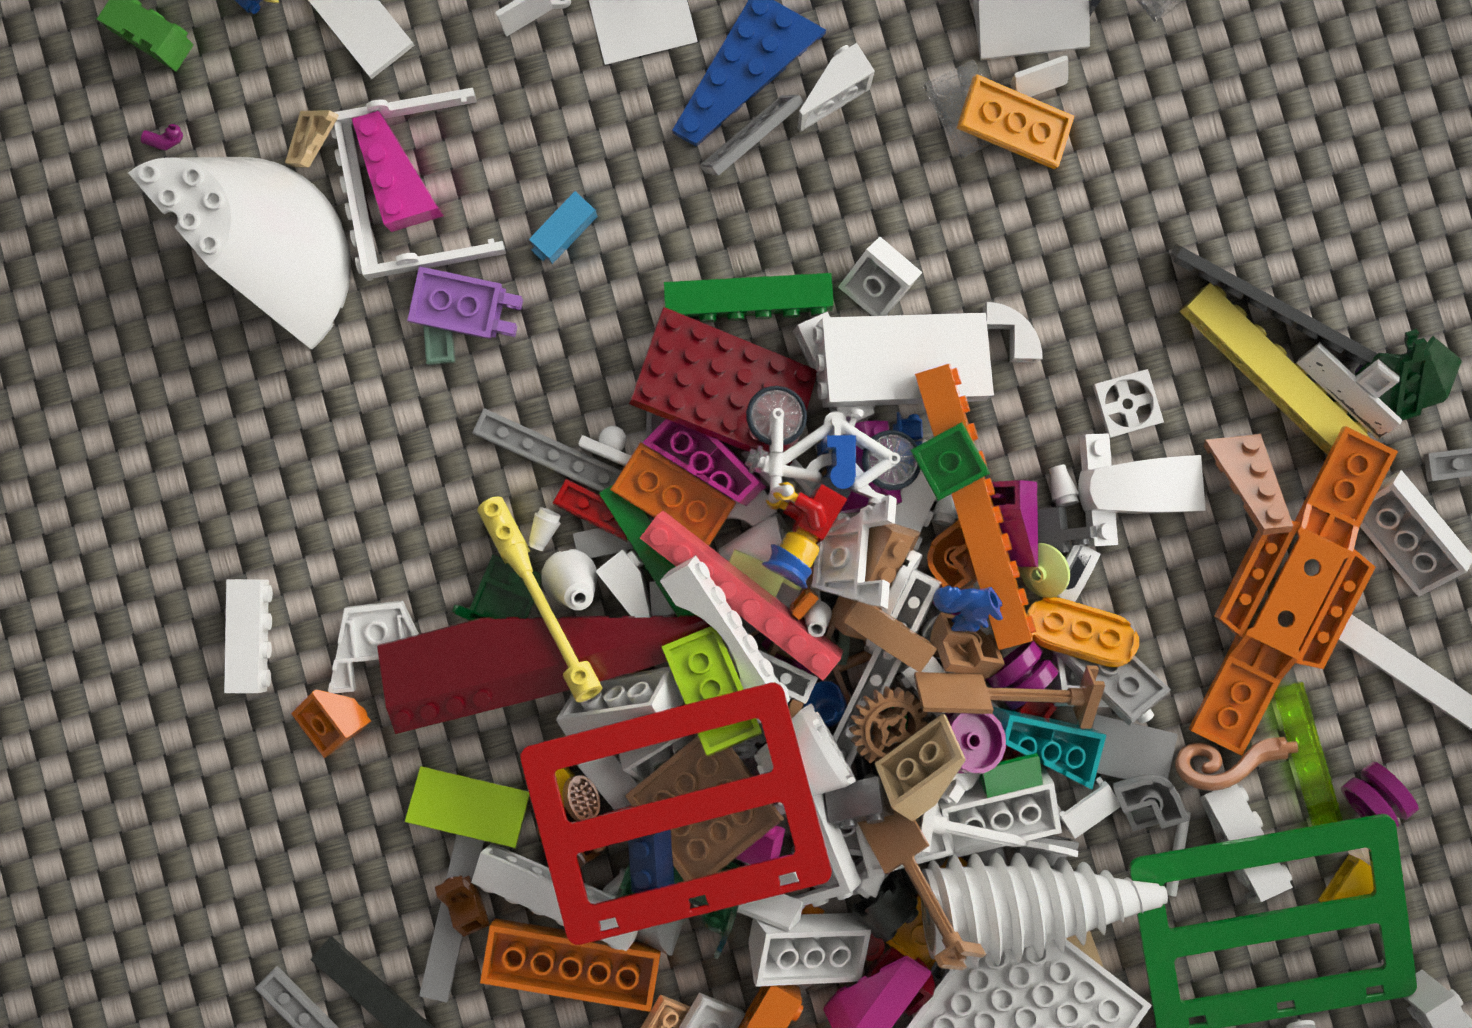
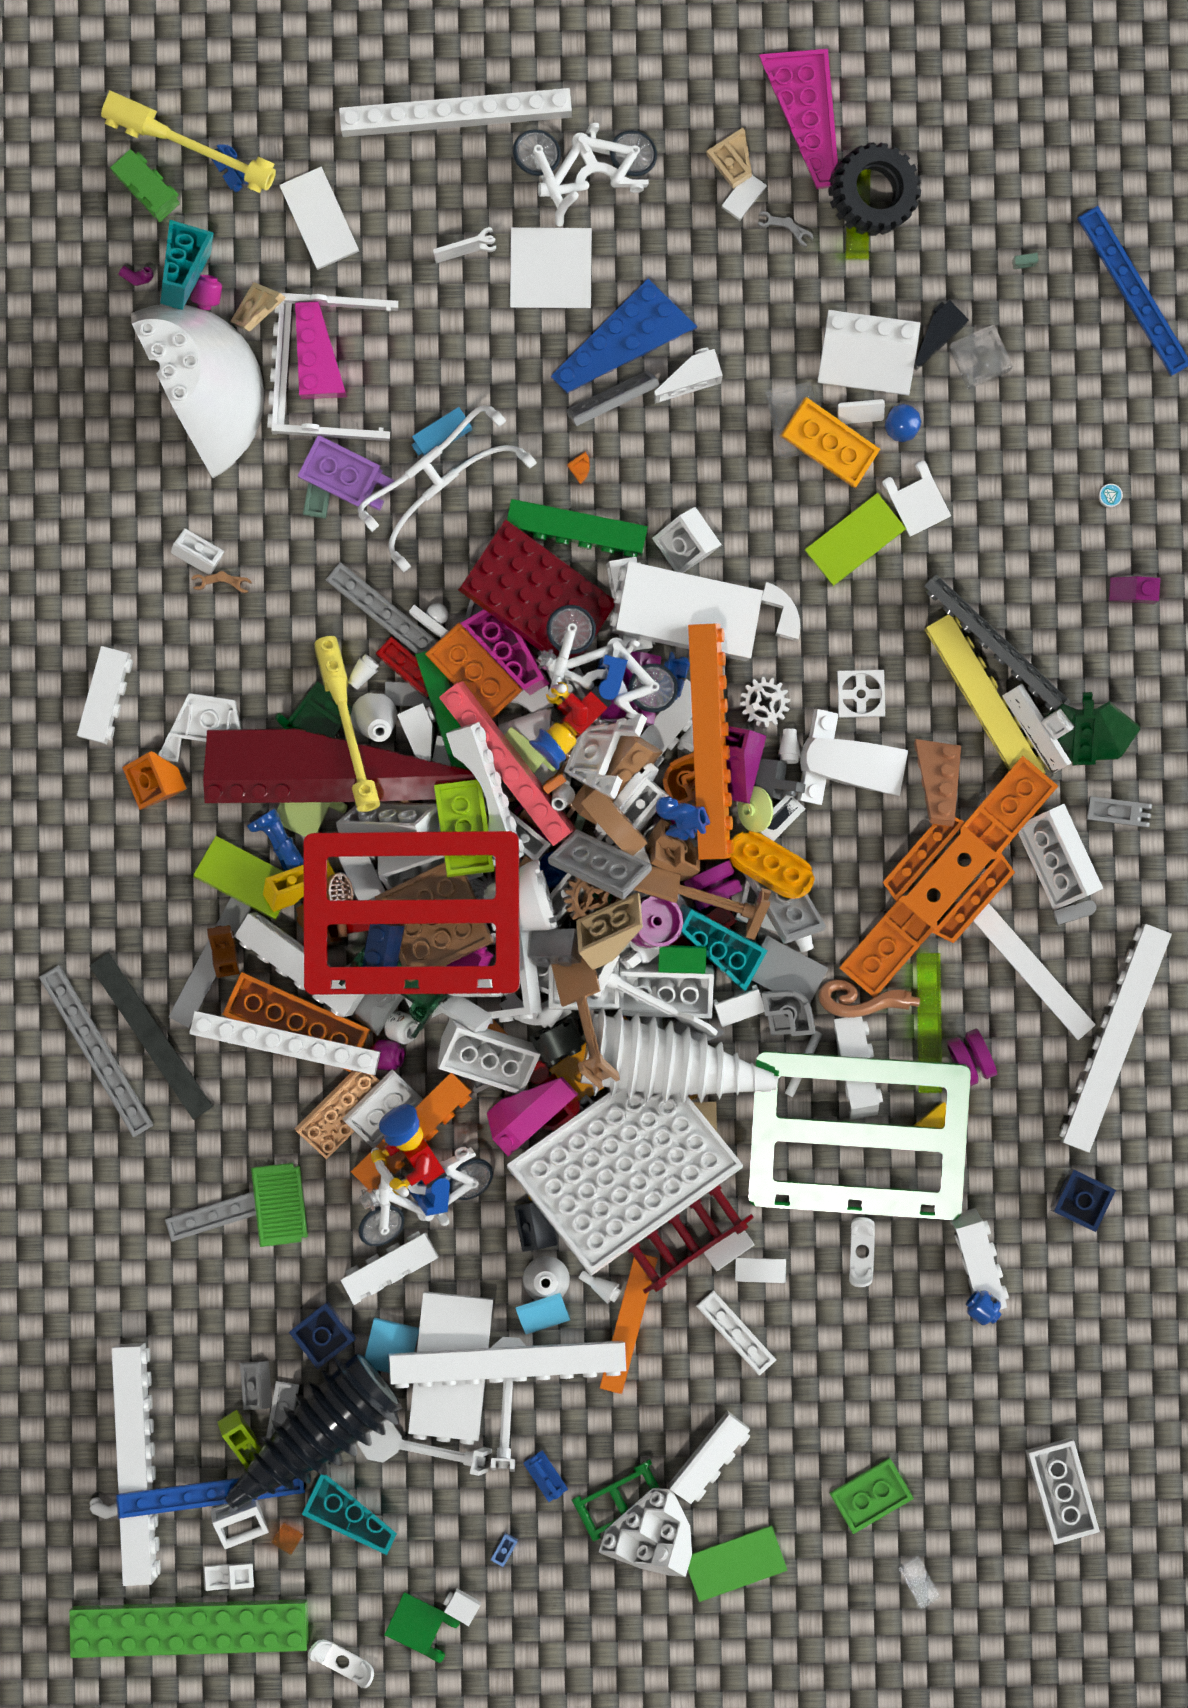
camera: 15 degrees right, 0 degrees up
green tile [910,422,990,501] -> none
none -> teal wedge [160,220,214,310]
none -> white slope [171,528,224,575]
none -> white brick [189,1011,381,1075]
none -> dark pink head [191,275,222,310]
none -> medium nougat piece [191,571,252,594]
none -> blue piece [247,808,304,871]
none -> yellow slope [263,865,304,912]
none -> yellowish green flag [277,802,348,837]
none -> white bar [358,405,537,572]
none -> magenta head [370,1039,405,1071]
none -> white head [384,1011,419,1044]
none -> light grey tile [548,829,652,900]
none -> orange tile [567,451,590,484]
none -> white gear [740,677,790,728]
none -> lime tile [804,493,906,586]
none -> white flag [882,461,951,537]
none -> blue hair [885,404,921,442]
none -> light grey bar [1053,900,1096,926]
none -> tile [1098,484,1123,508]
none -> magenta slope [1109,576,1160,604]

